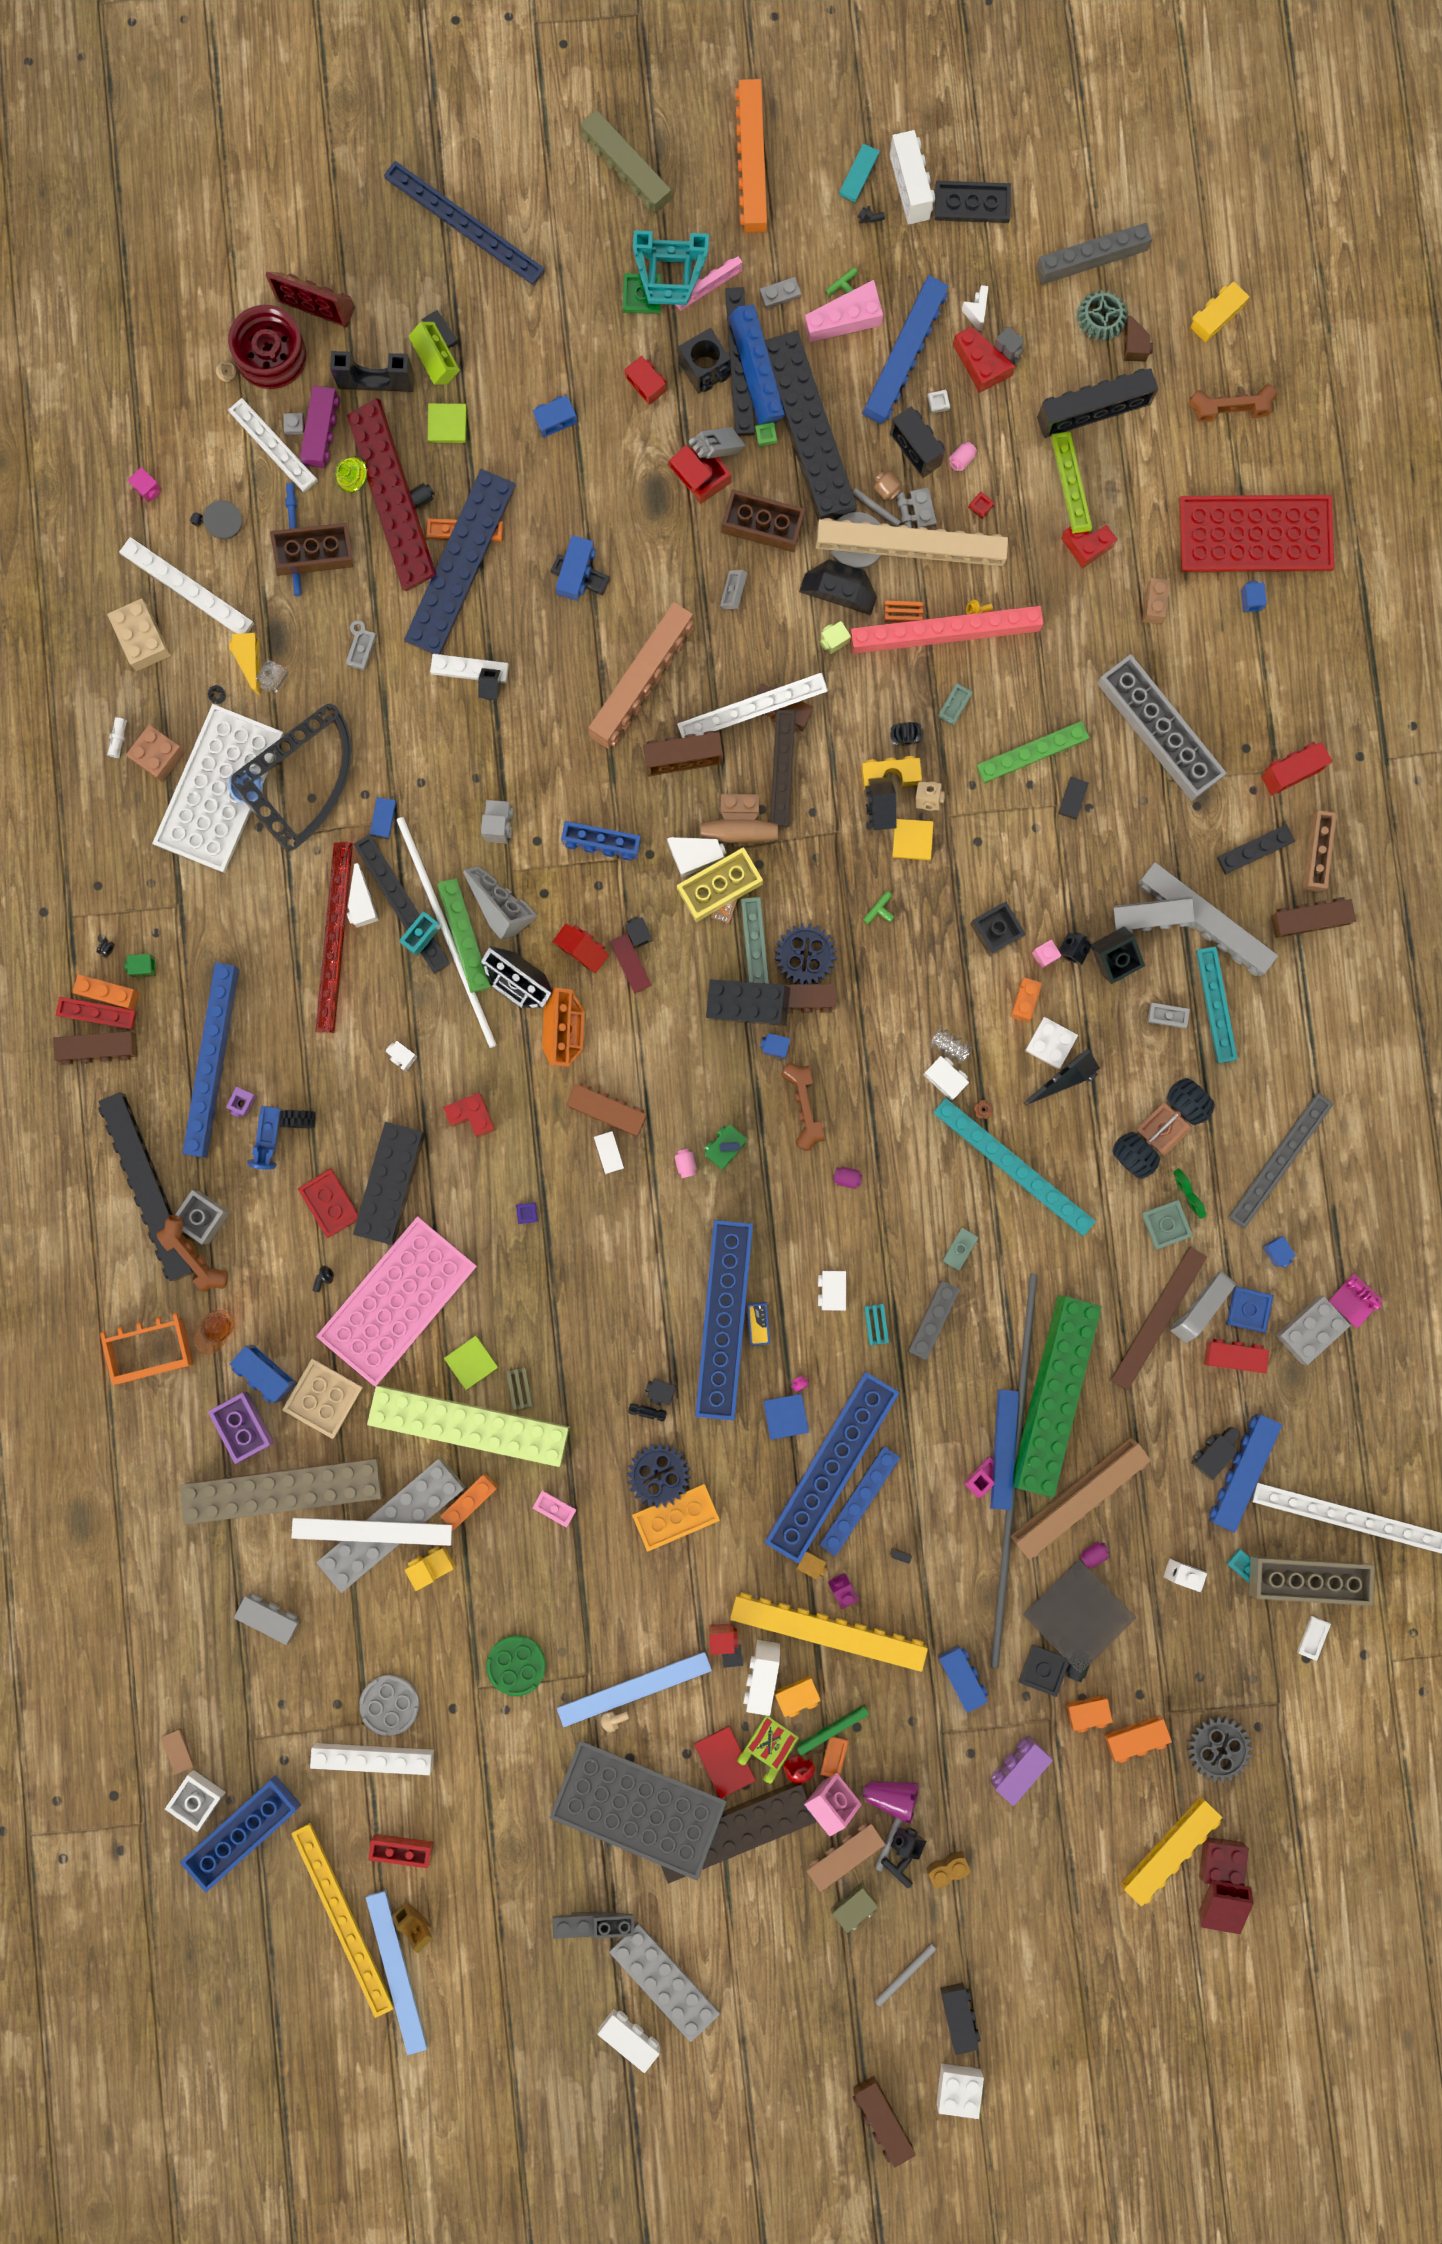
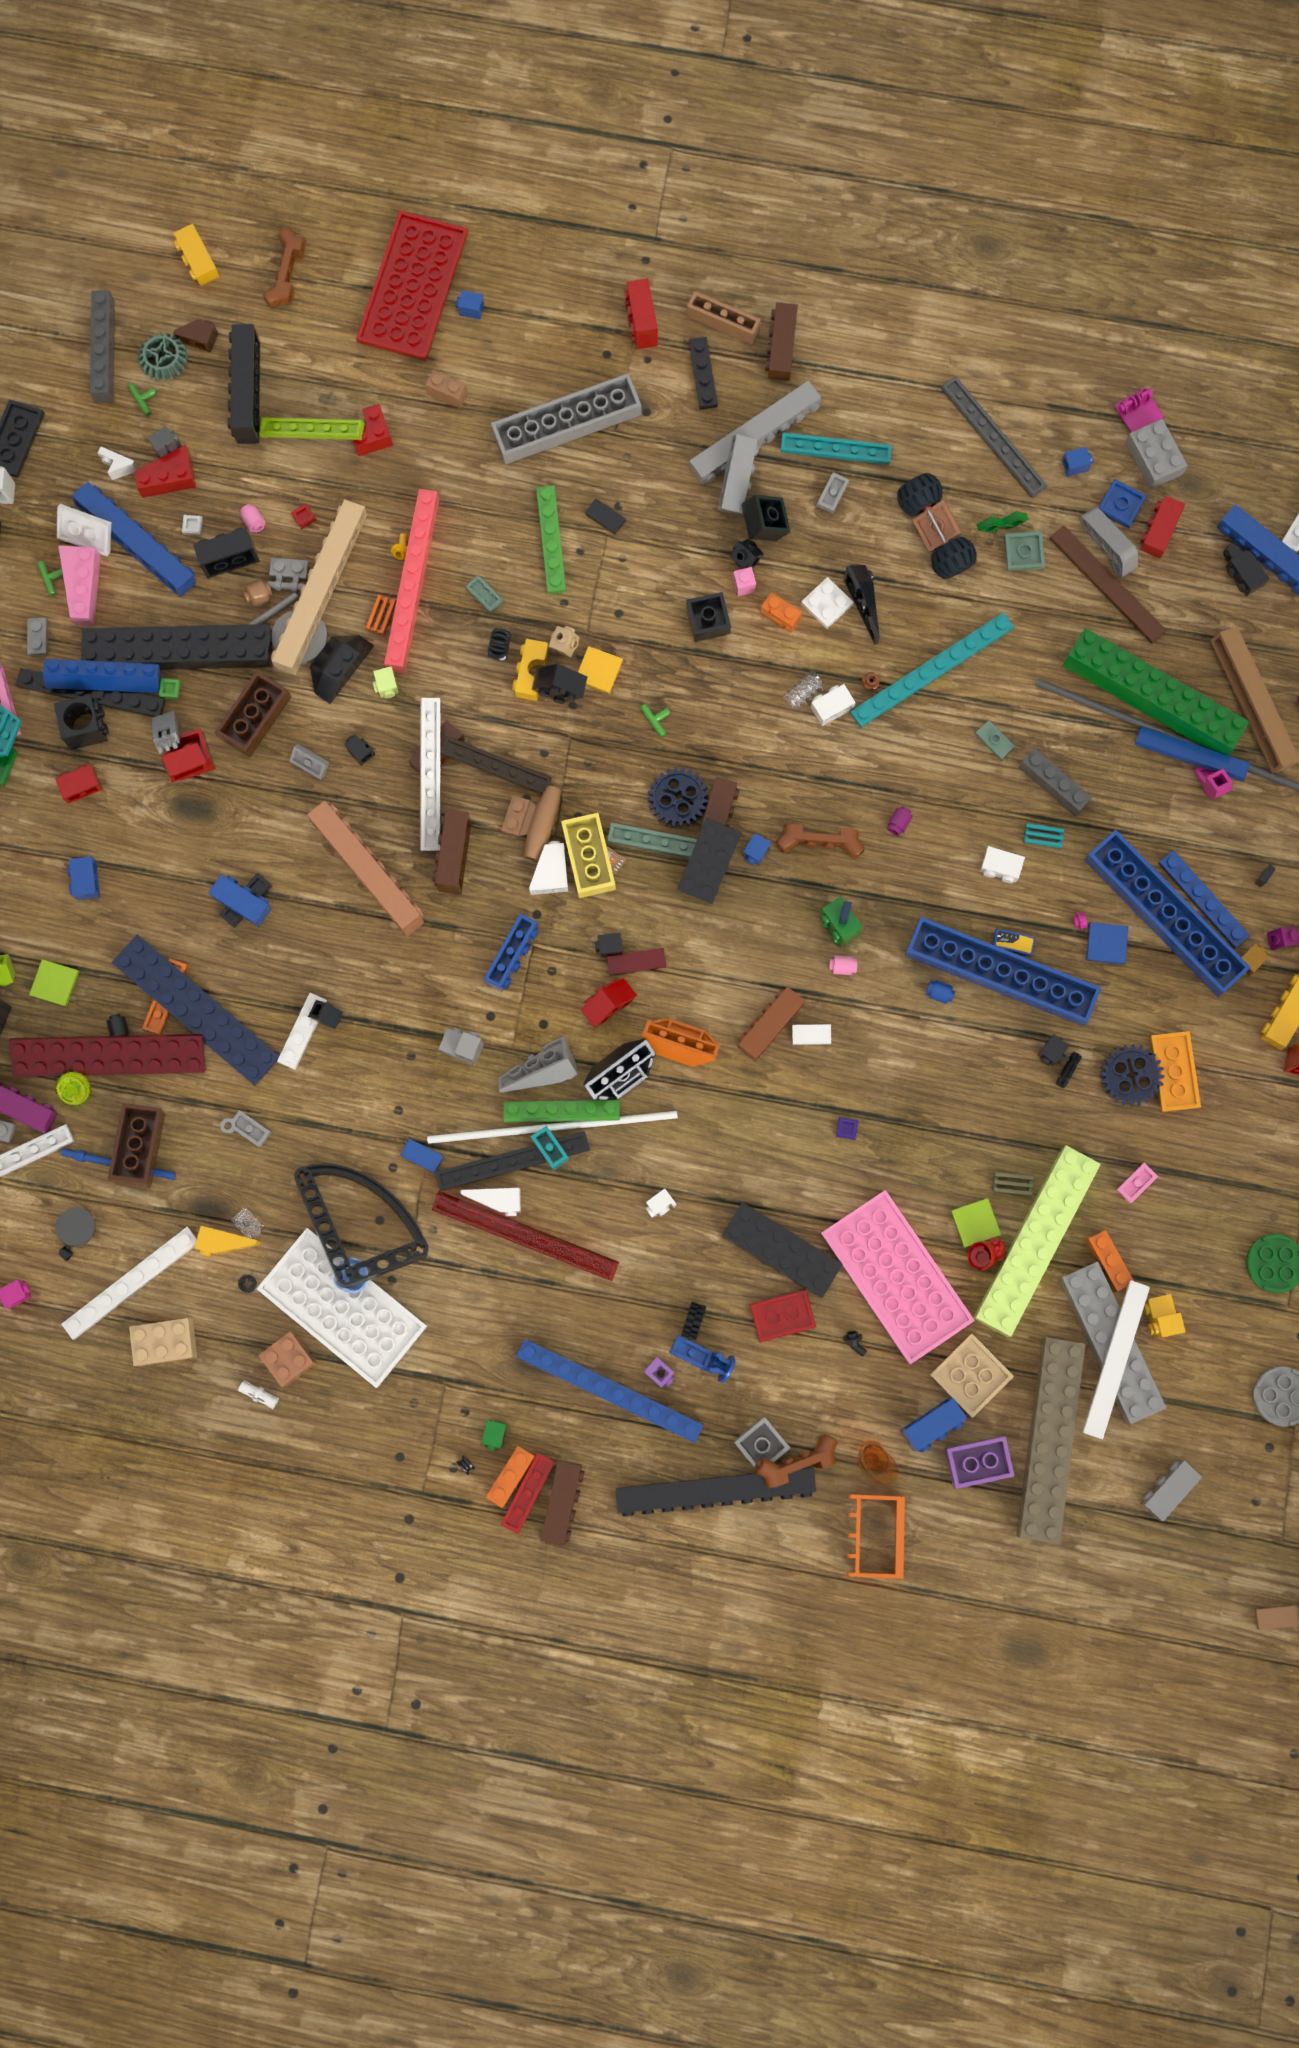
camera: 70 degrees left, 5 degrees down
red brick [443,1093,496,1137] -> none
none -> white tile [57,504,111,556]
none -> bright green piece [128,383,157,416]
none -> black brick [344,735,375,766]
none -> blue brick [925,980,955,1004]
none -> red hair [968,1237,1006,1271]

